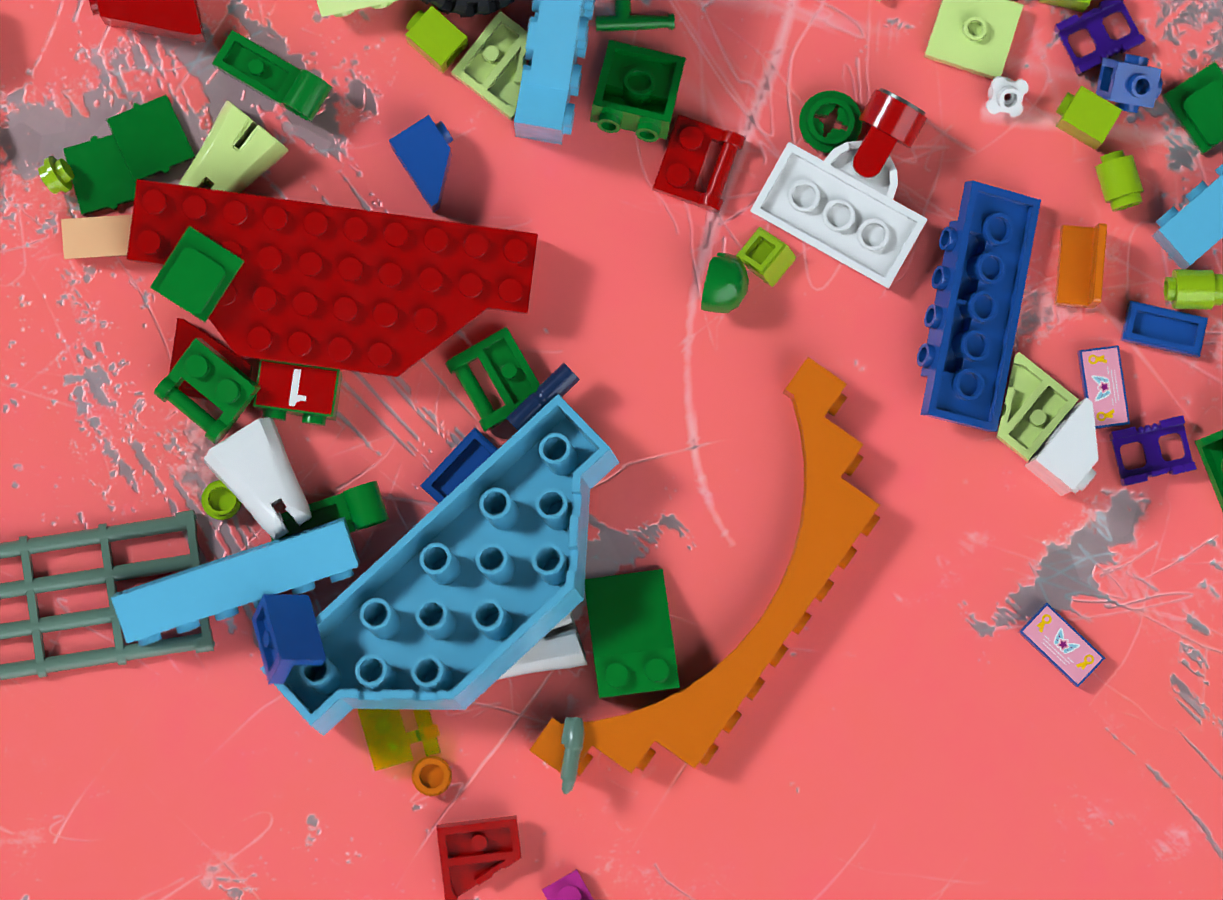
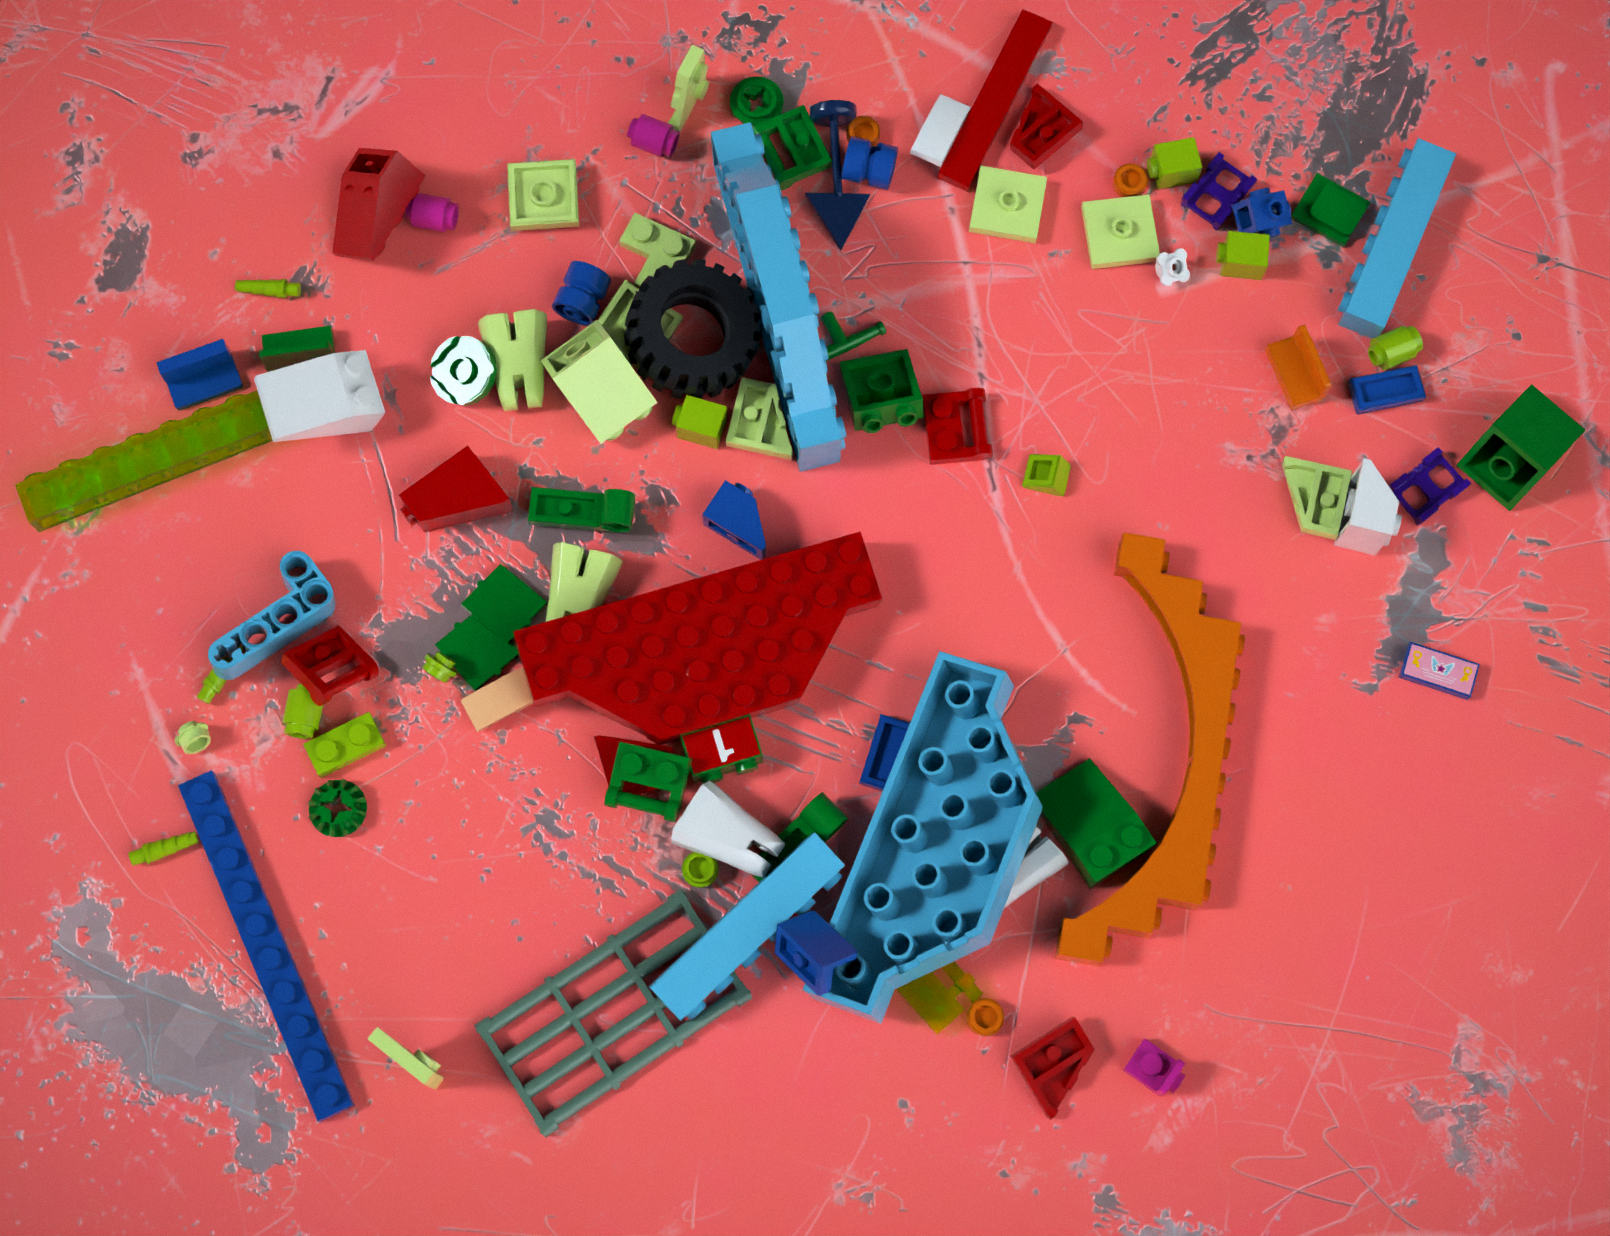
camera: 20 degrees left, 10 degrees down
green piece [150,226,245,323] -> none
green plate [445,327,540,432] -> none
dark blue piece [506,362,580,430] -> none
sand green piece [560,717,584,794] -> none
green hair [701,253,749,313] -> none
white plate [750,88,928,289] -> none
green gear [799,91,862,153] -> none
blue plate [917,180,1041,432] -> none
bright pink tile [1077,345,1130,429] -> none
lime brick [1095,150,1144,212] -> none

